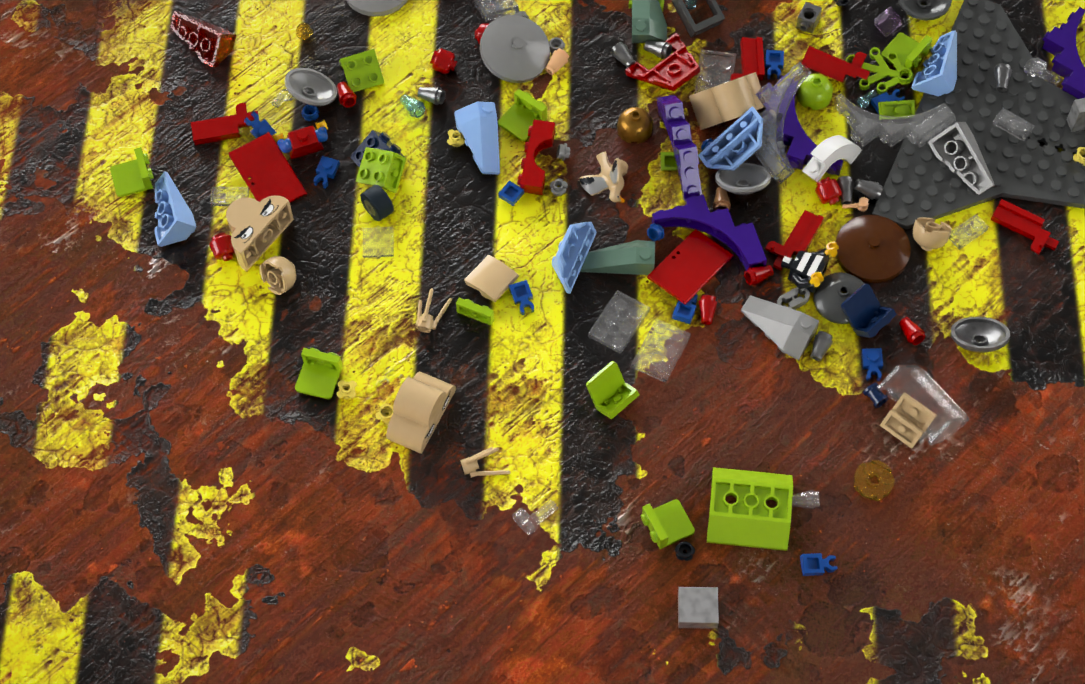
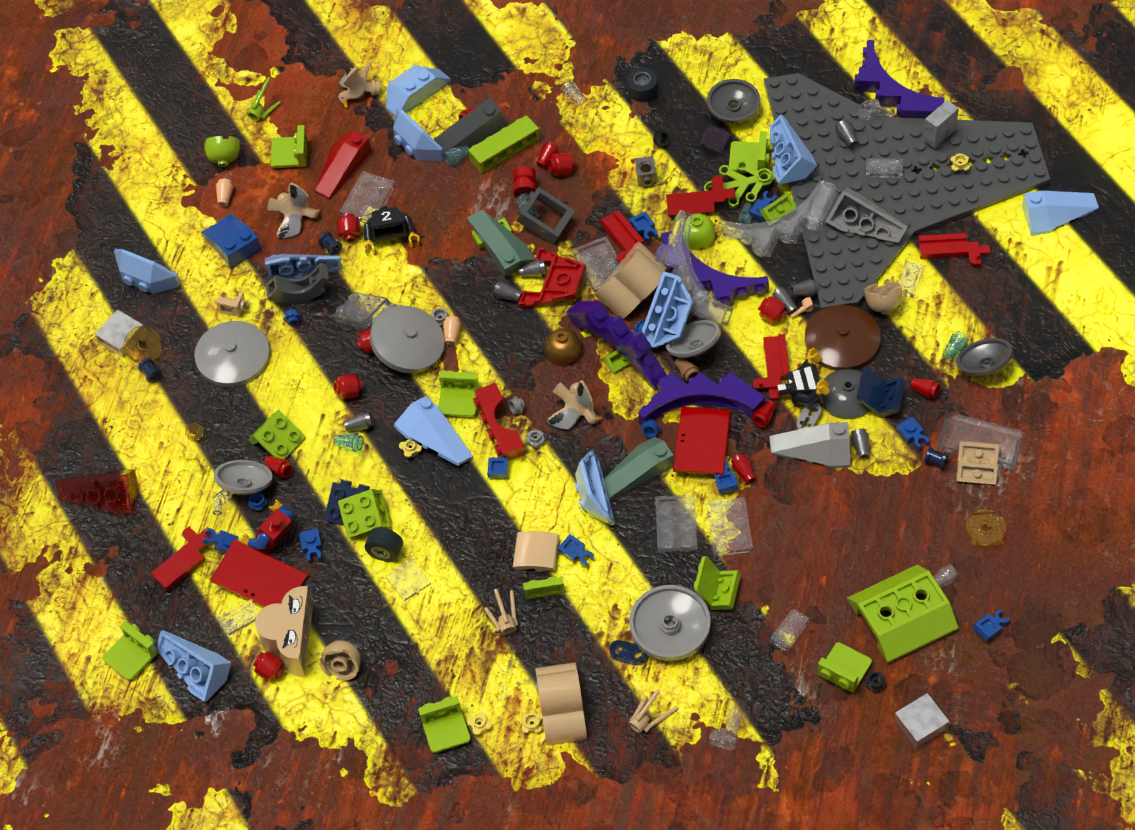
camera: 30 degrees left, 5 degrees down
white arch [802,135,862,183] -> none
none -> beam [609,640,647,665]
none -> light grey dish [629,585,710,661]
none -> clear plate [770,608,809,652]
none -> clear light blue cone [943,331,969,360]

